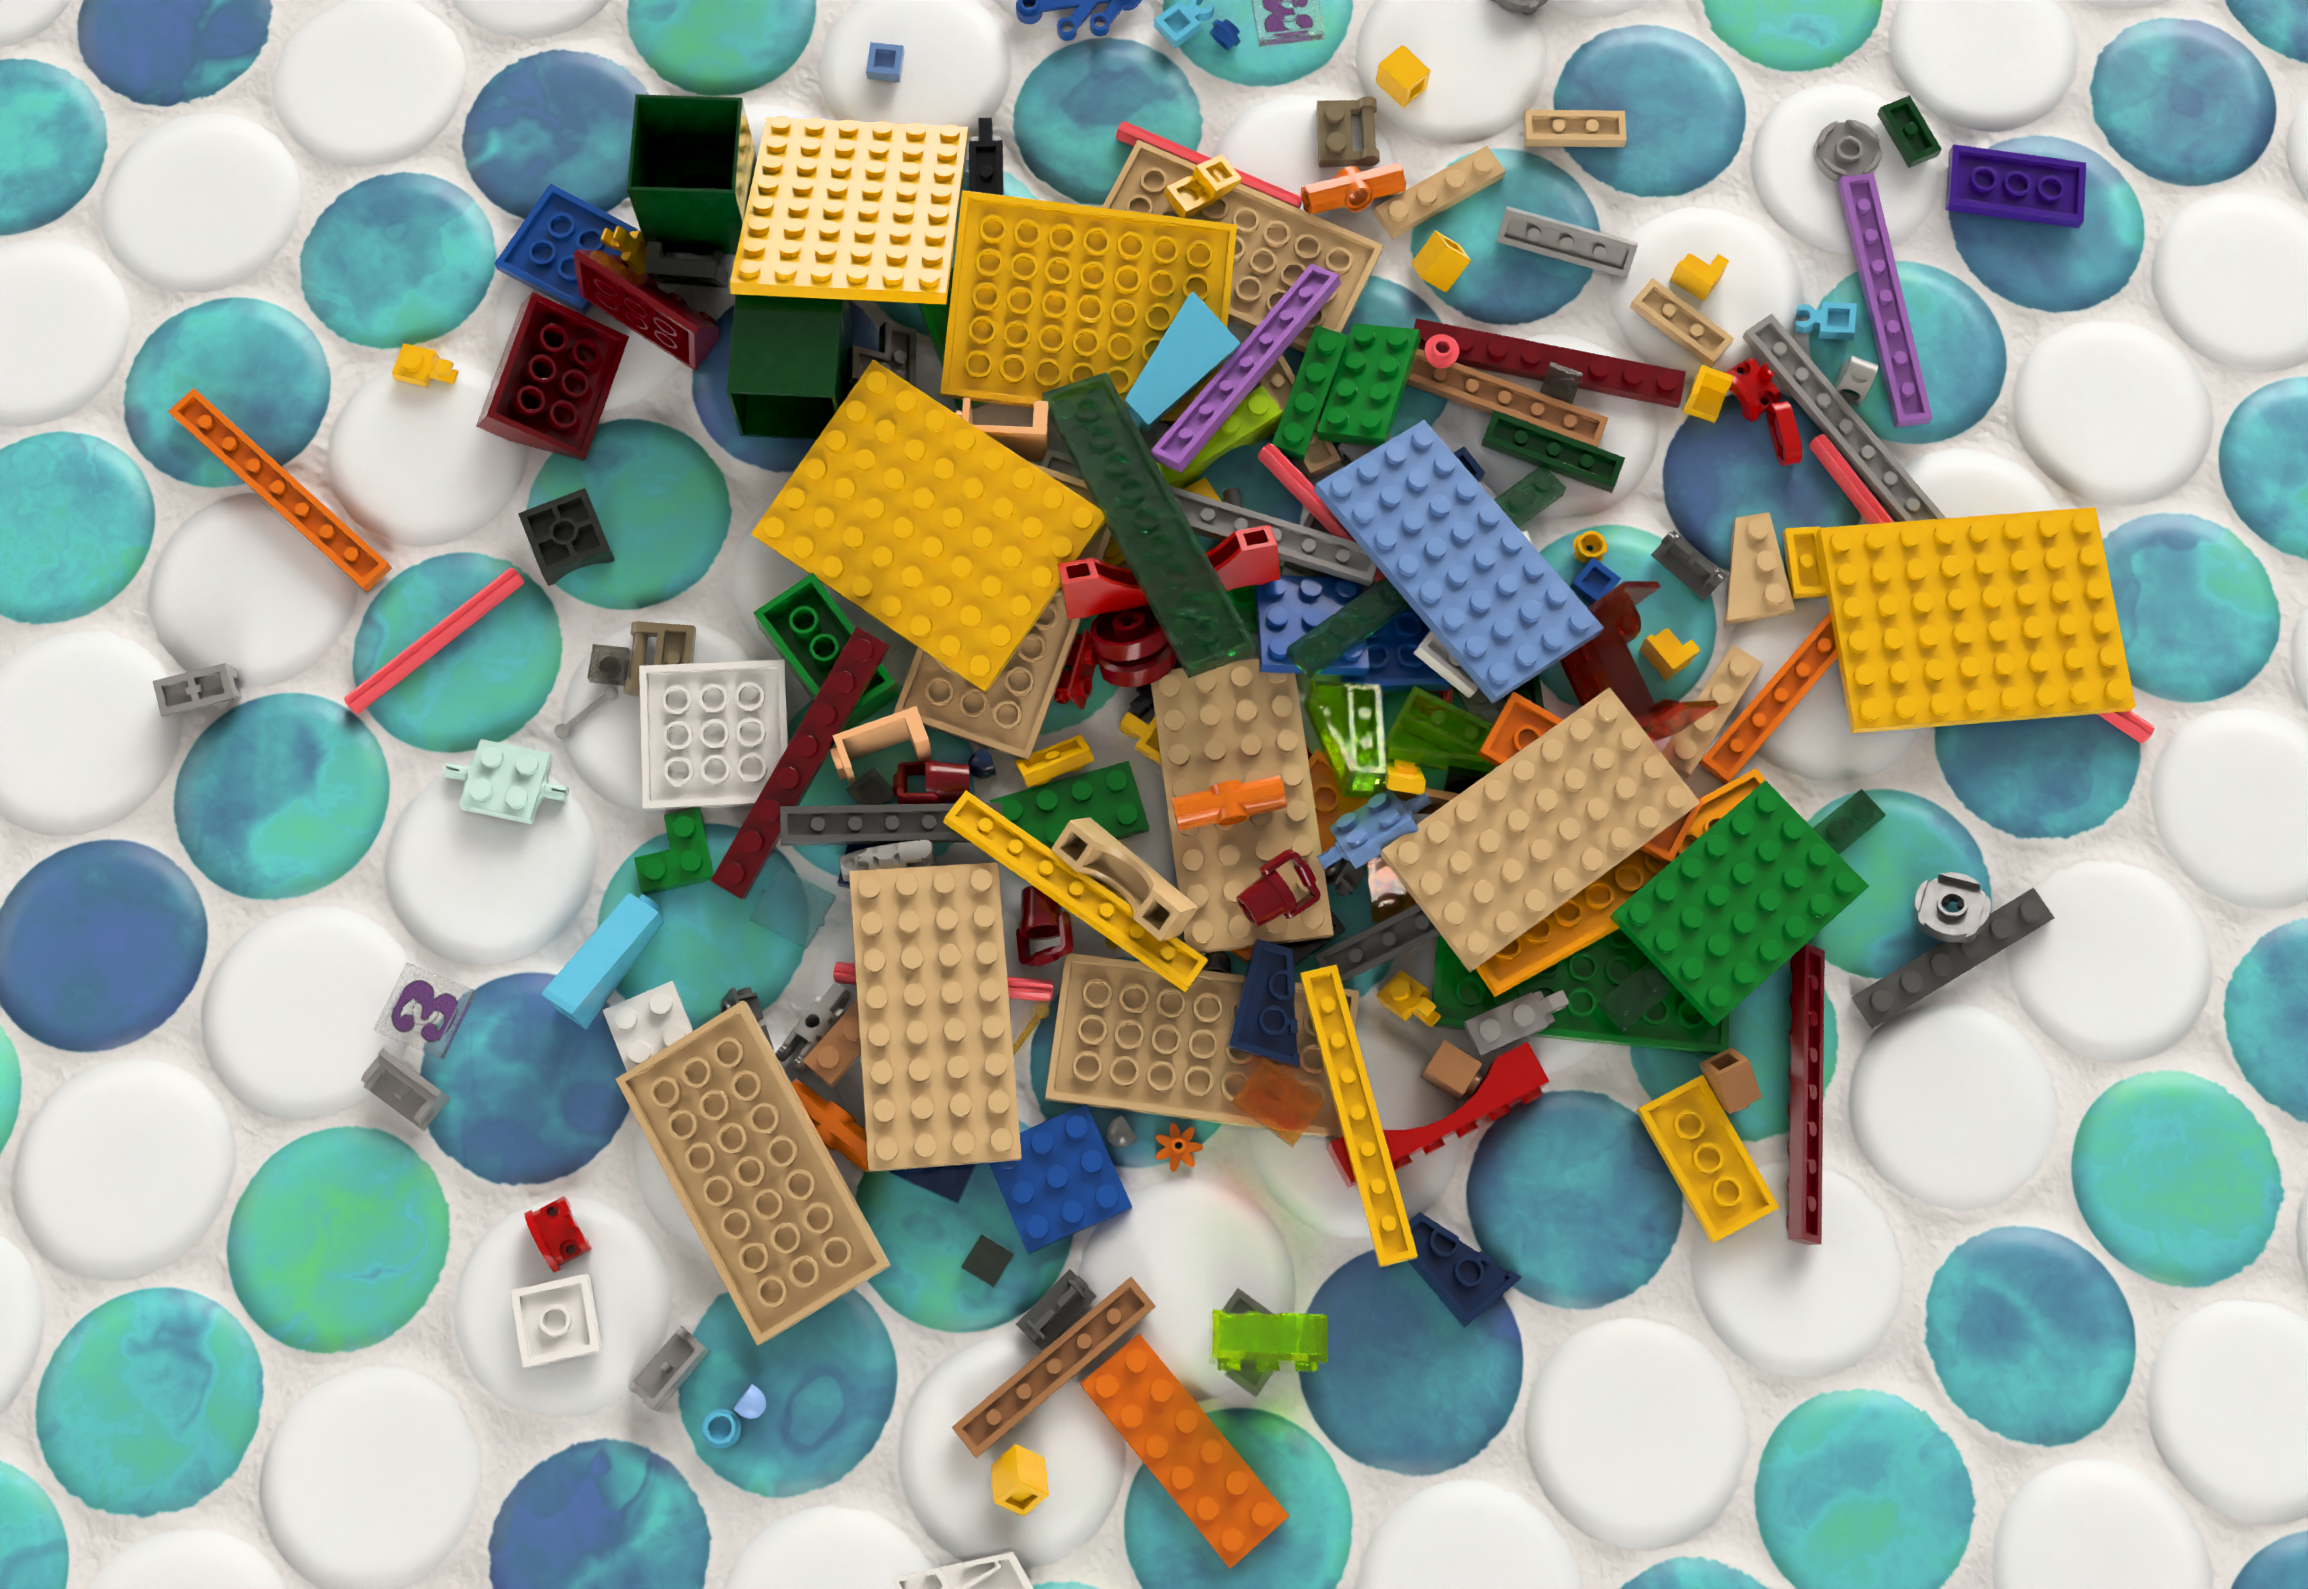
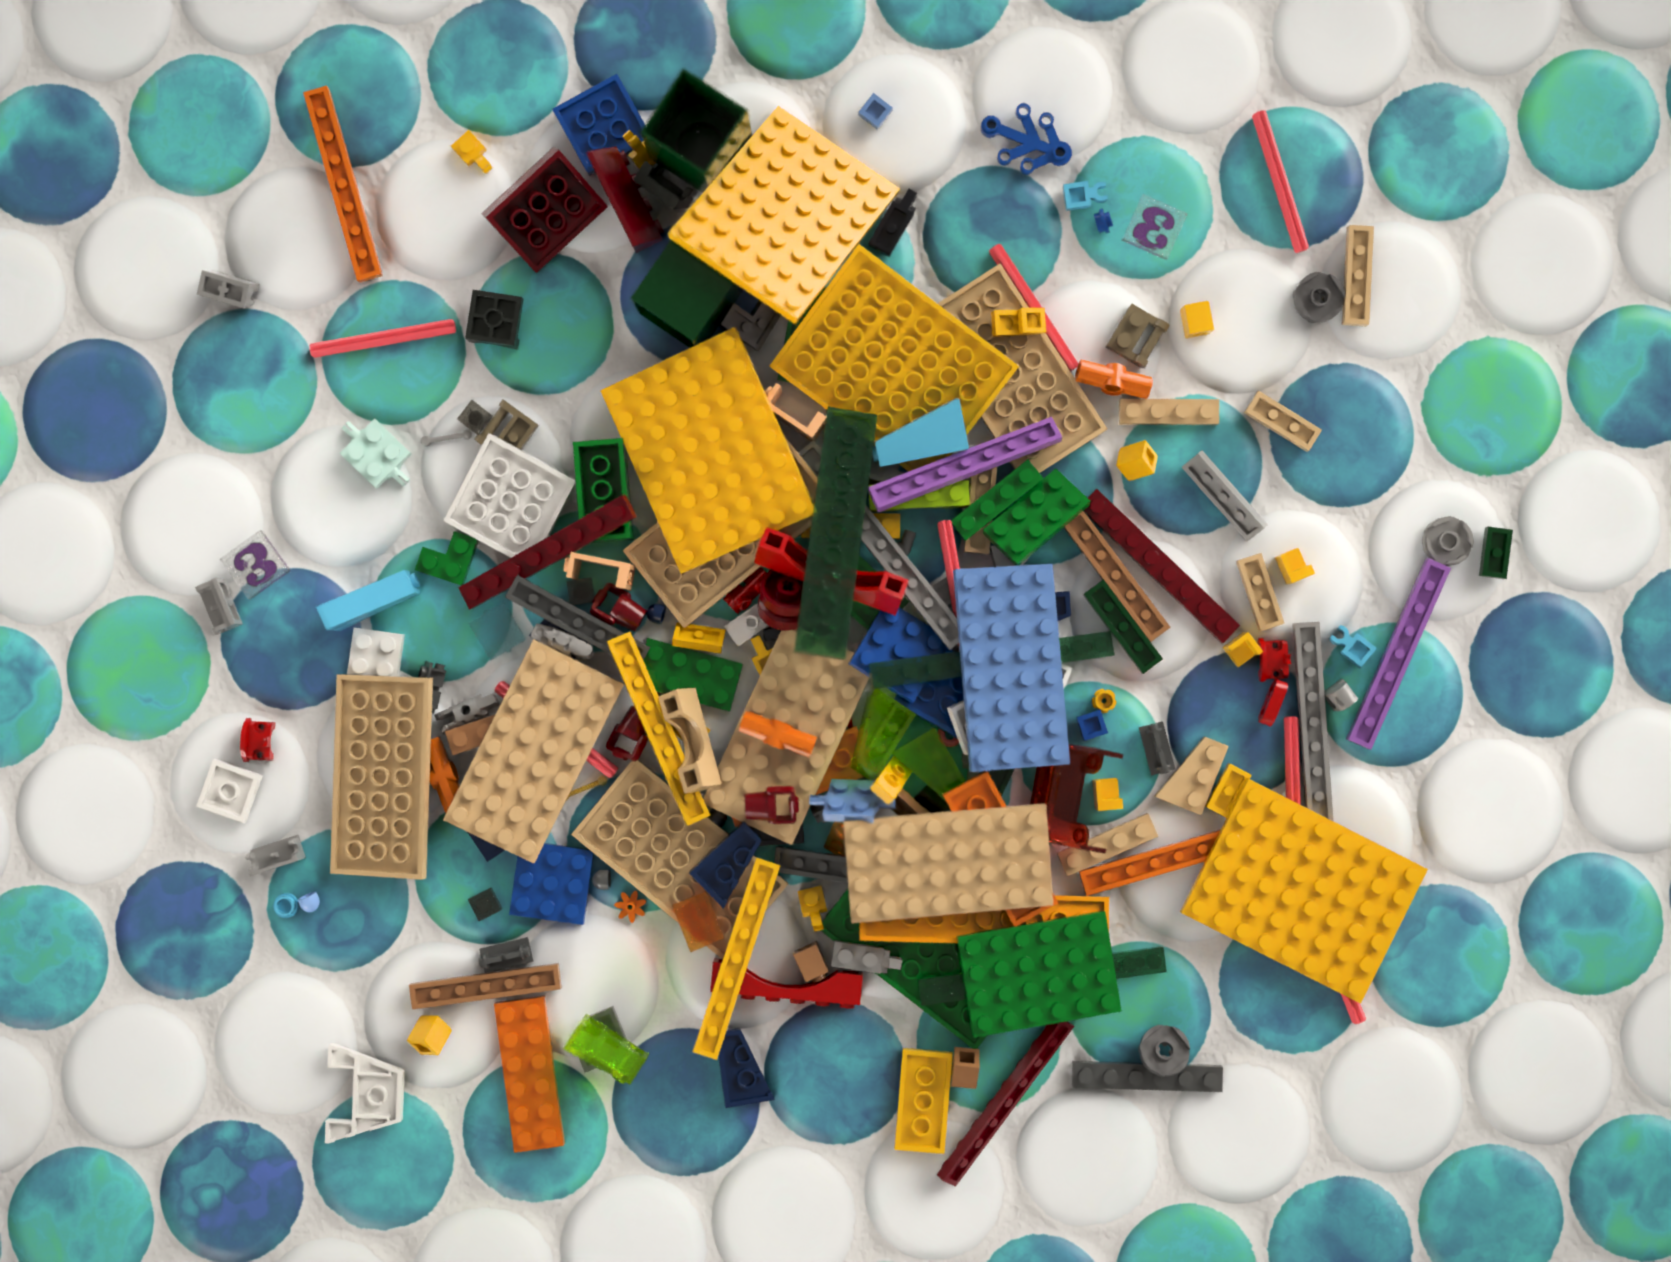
camera: 40 degrees right, 15 degrees up
coral plate [1424,334,1459,369] -> none
clear smoke plate [1539,362,1583,404] -> none
dark purple plate [1945,144,2086,228] -> none
none -> white plate [724,603,769,647]

